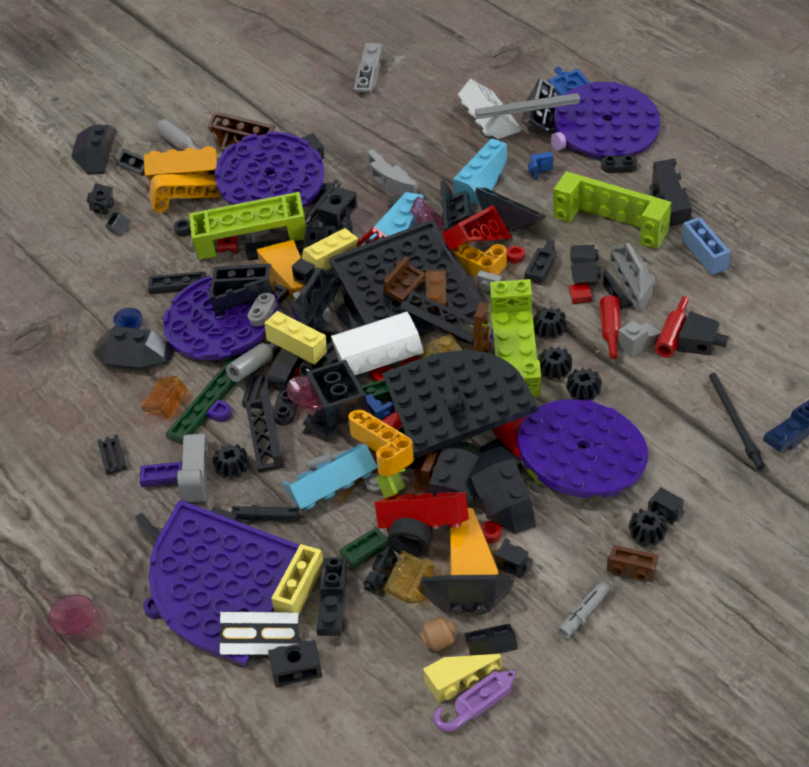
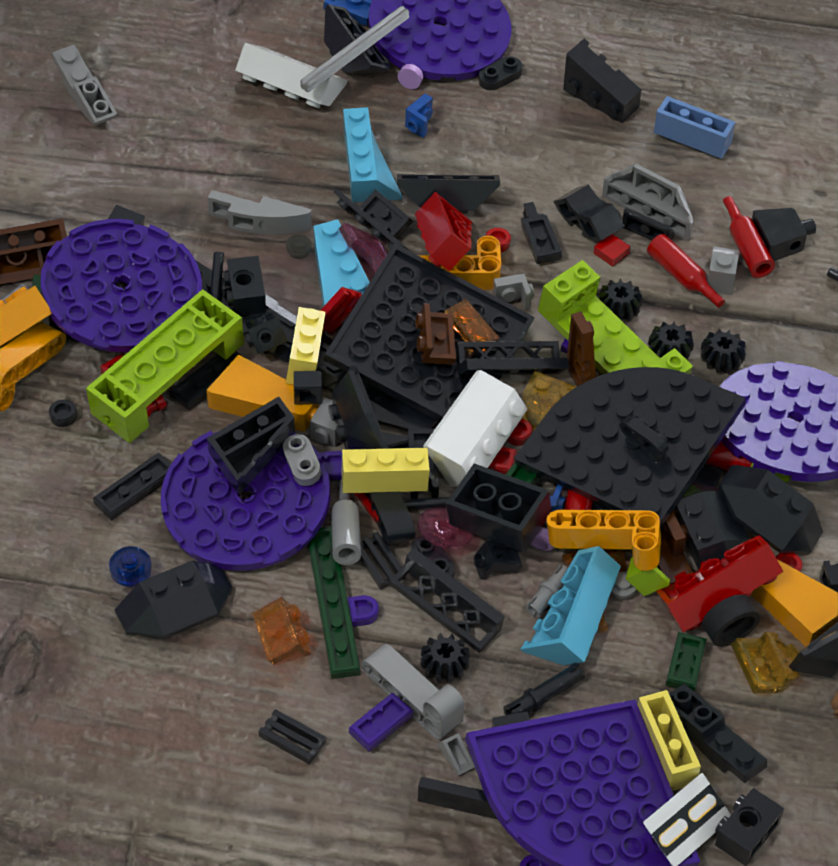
camera: 45 degrees left, 5 degrees up
black hinge [364,546,400,597] -> none
lime plate [553,171,672,249] -> none

